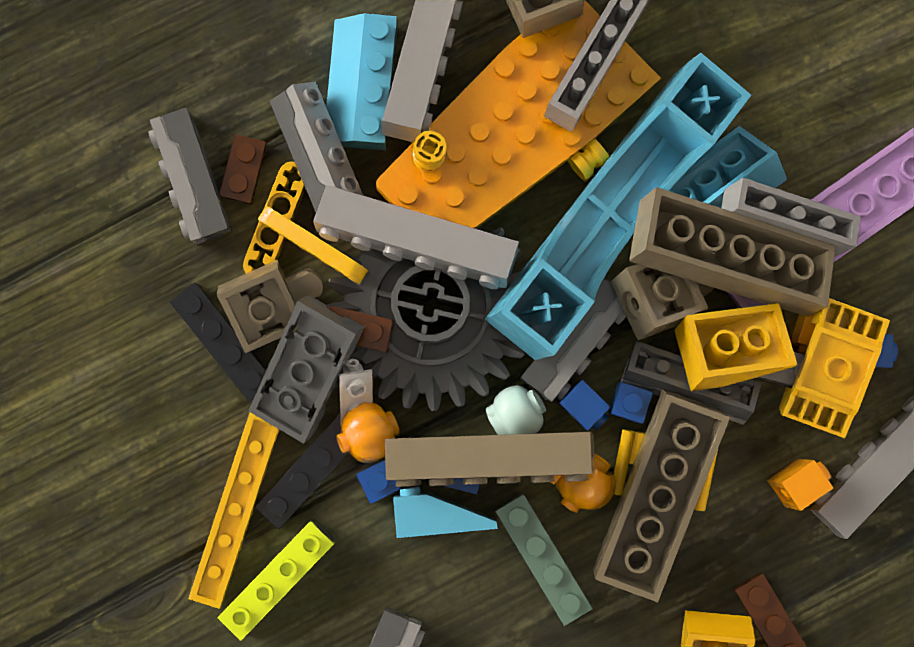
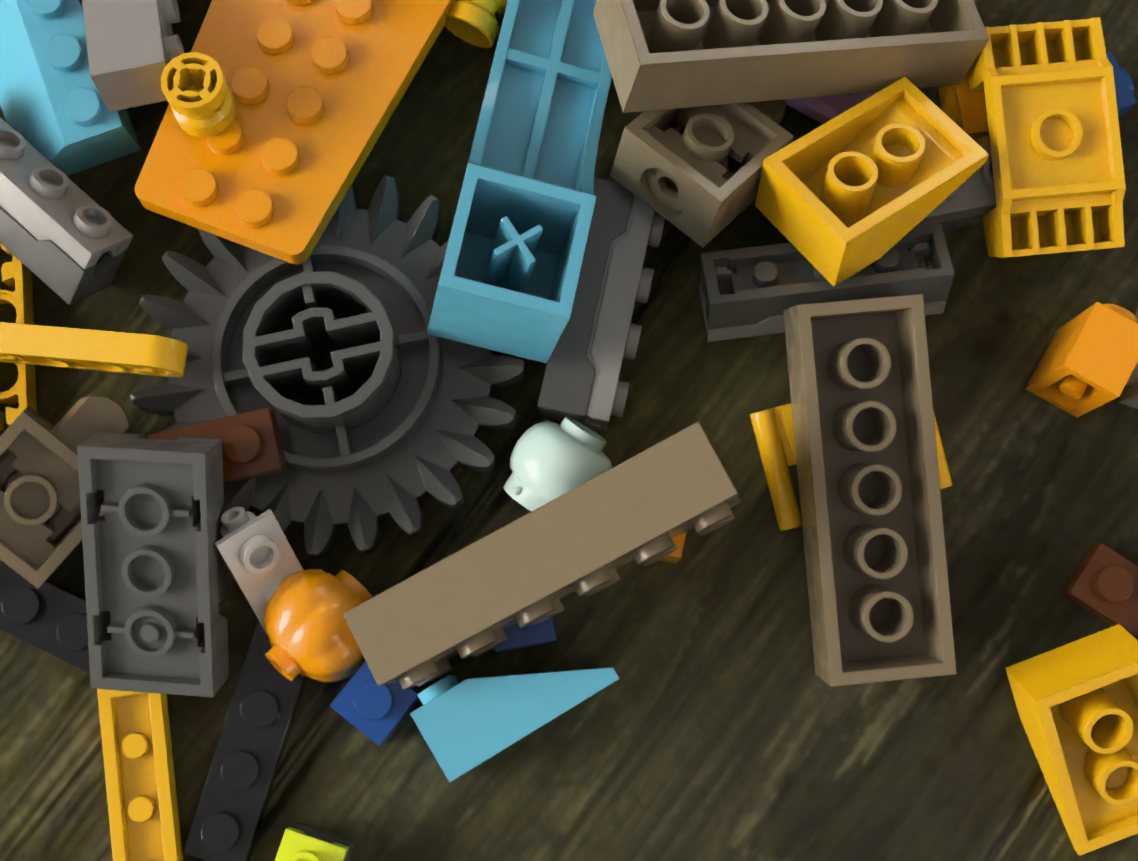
camera: 25 degrees left, 5 degrees down
light grey brick [313,185,519,289] -> none
sand green brick [494,493,592,626] -> none
light orange plant [556,453,615,513] -> none
blue brick [557,380,610,431] -> none
blue brick [607,382,653,424] -> none

